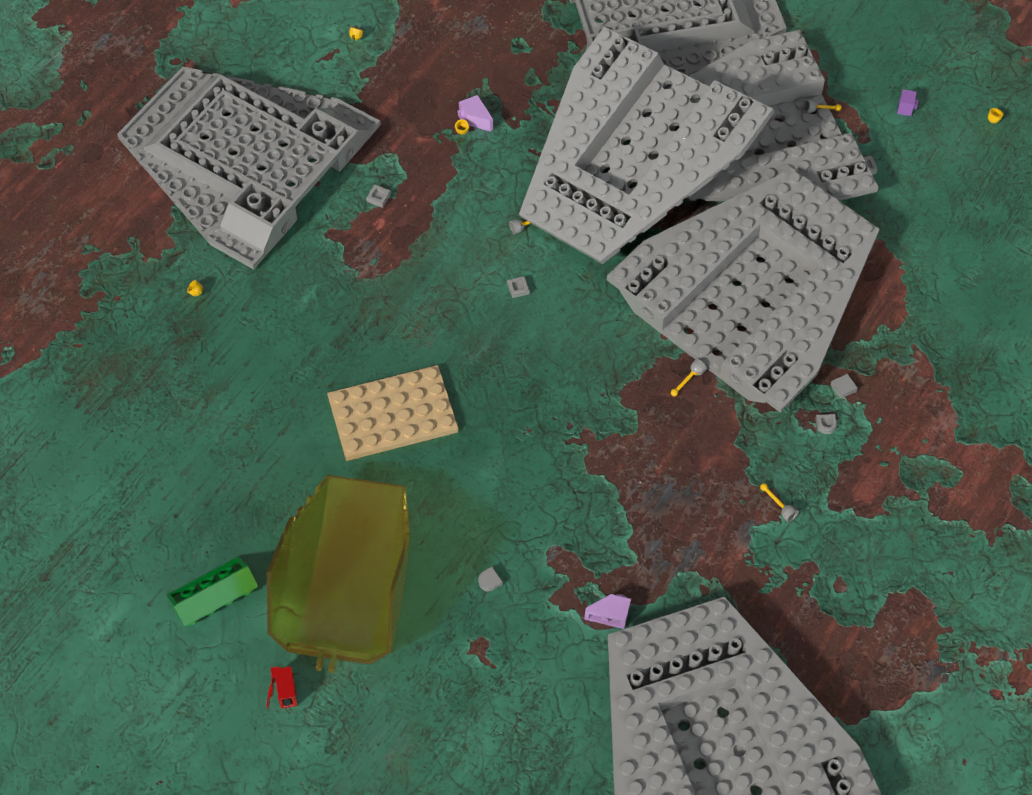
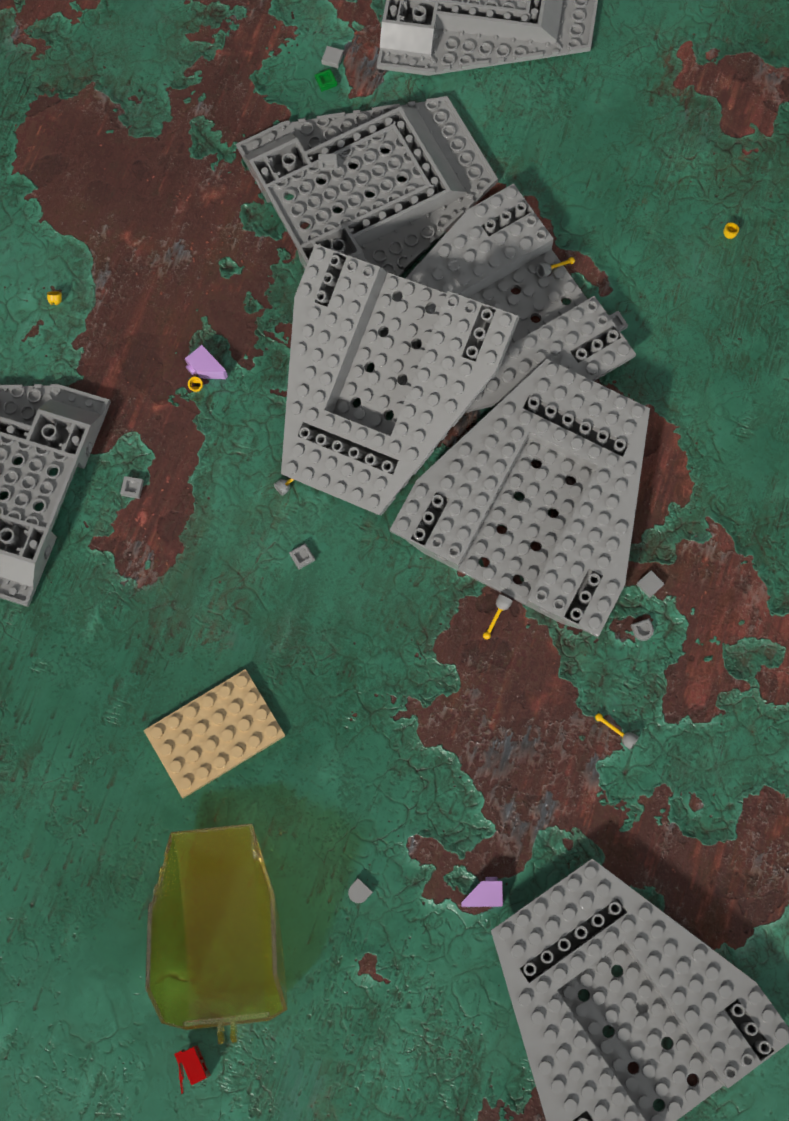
camera: 10 degrees left, 15 degrees up
green slope [166,556,258,627] -> none
medium lavender plate [897,89,918,116] -> none

